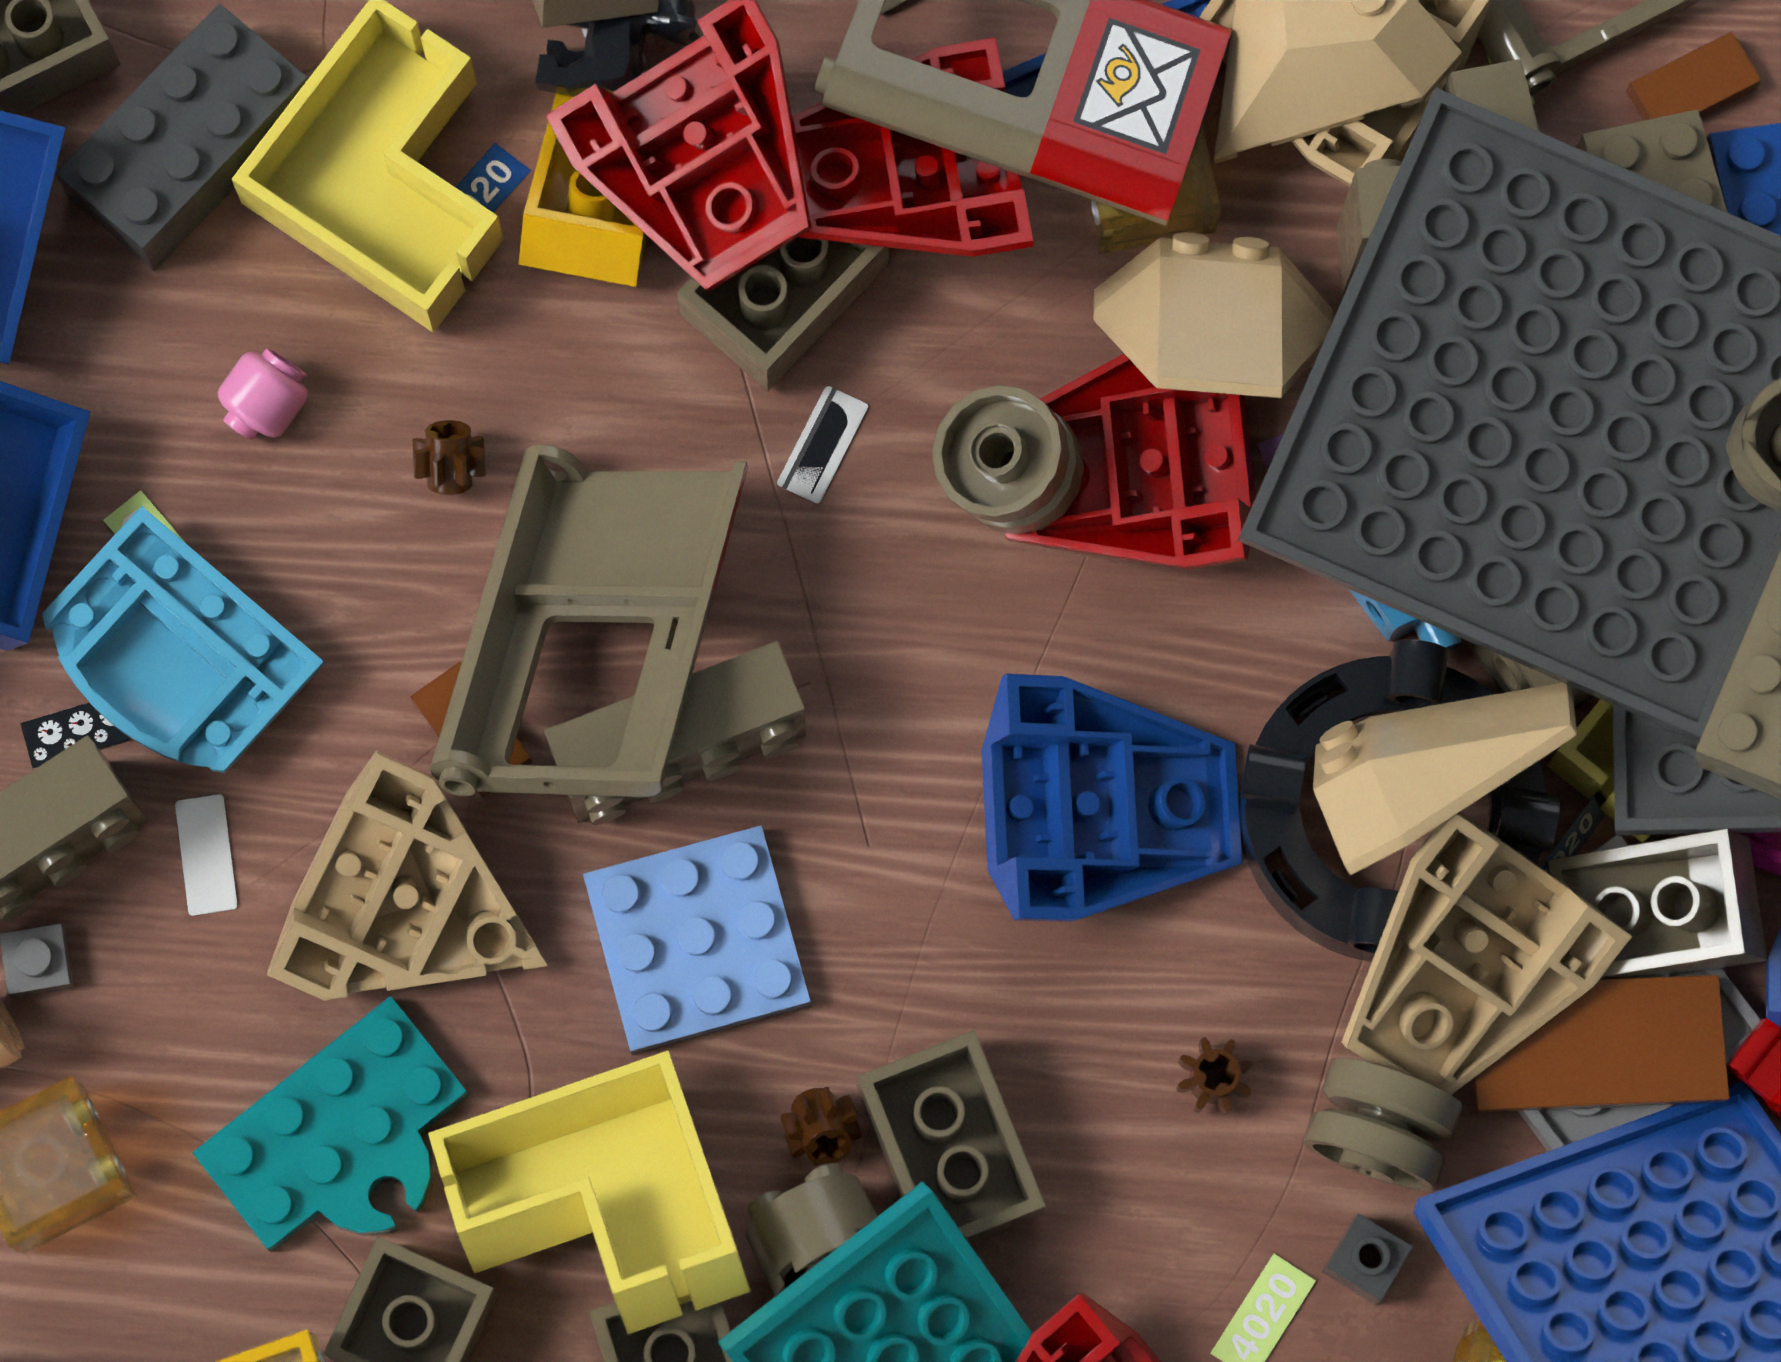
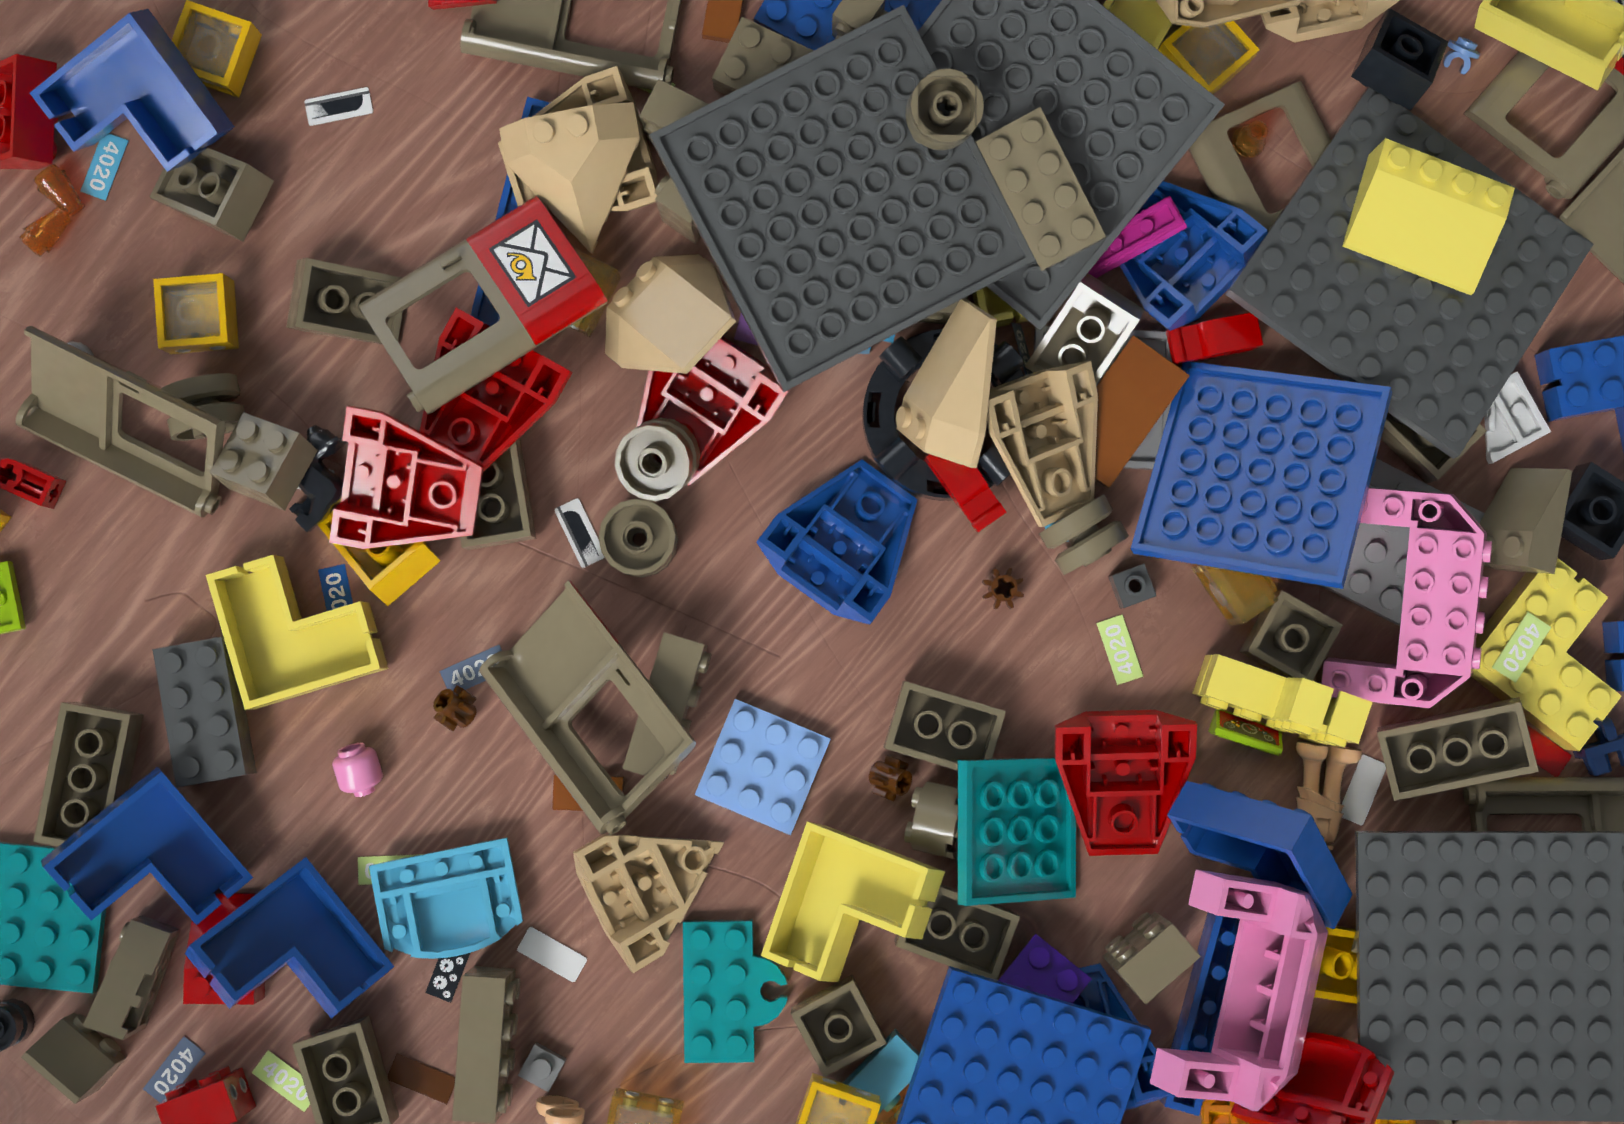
camera: 50 degrees left, 10 degrees up
none -> sand blue sticker [439,645,502,691]
none -> dark tan wheel [598,499,679,578]
none -> red piece [924,454,1007,533]

